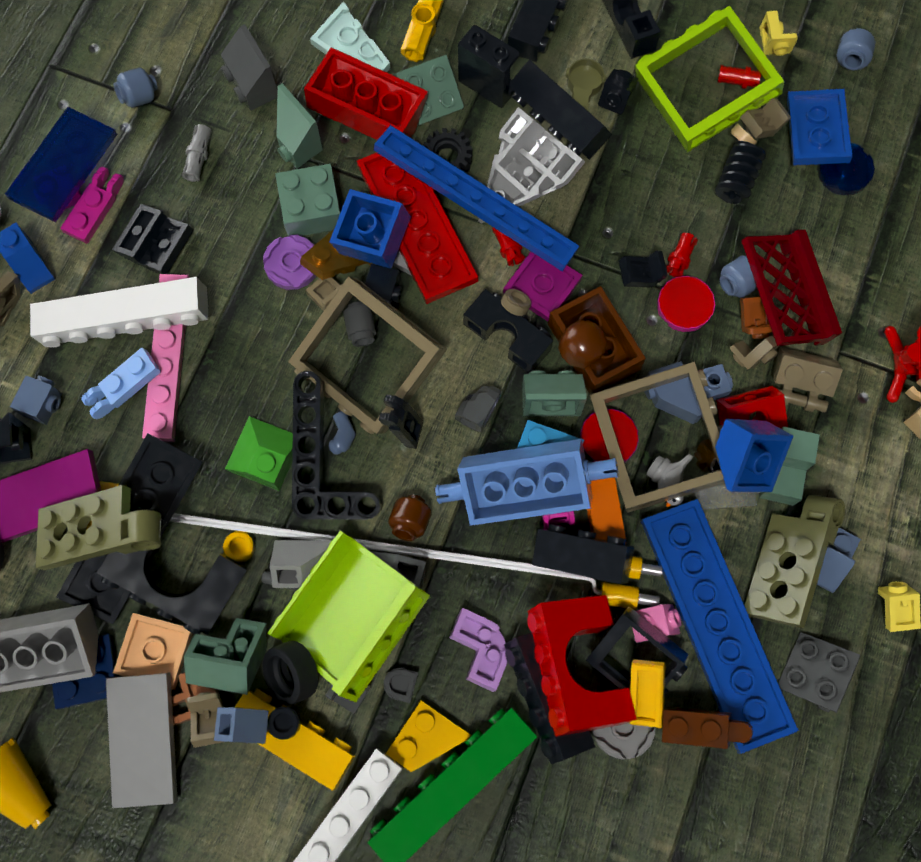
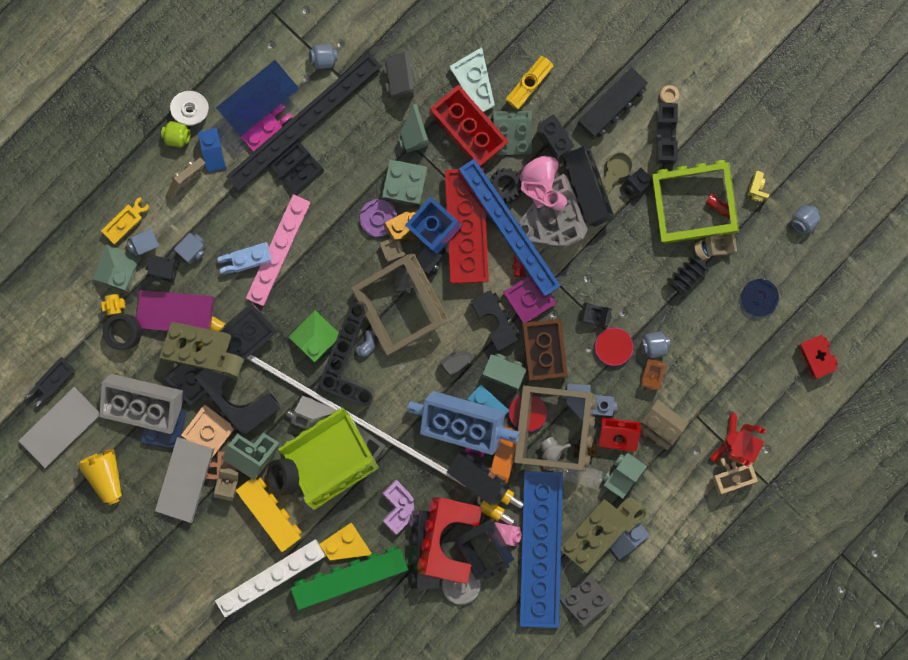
camera: 20 degrees right, 10 degrees up
white brick [30,277,209,347] -> none
light grey pin [182,124,212,182] -> none
sand blue brick [214,707,269,744] -> none
yellow tile [223,531,255,563] -> none
black tile [268,706,301,740] -> none
black hinge [379,394,424,449] -> none
dark grey tile [384,668,419,704] -> none
reddish brown head [388,494,432,541] -> none
dark tan tile [501,289,531,316] -> none
reddish brown hair [558,320,607,368] -> none
yellow tile [630,659,665,728] -> none
reddish brown brick [662,707,753,749] -> none
red pin [667,233,698,277] -> none
blue slope [715,419,794,492] -> none
dark tan bracket [730,335,779,370] -> none
dark red fence [742,229,842,346] -> none
blue plate [787,89,852,166] -> none
light yellow bracket [878,582,921,632] -> none
none -> black plate [226,52,382,191]
none -> bright pink piece [519,156,567,211]

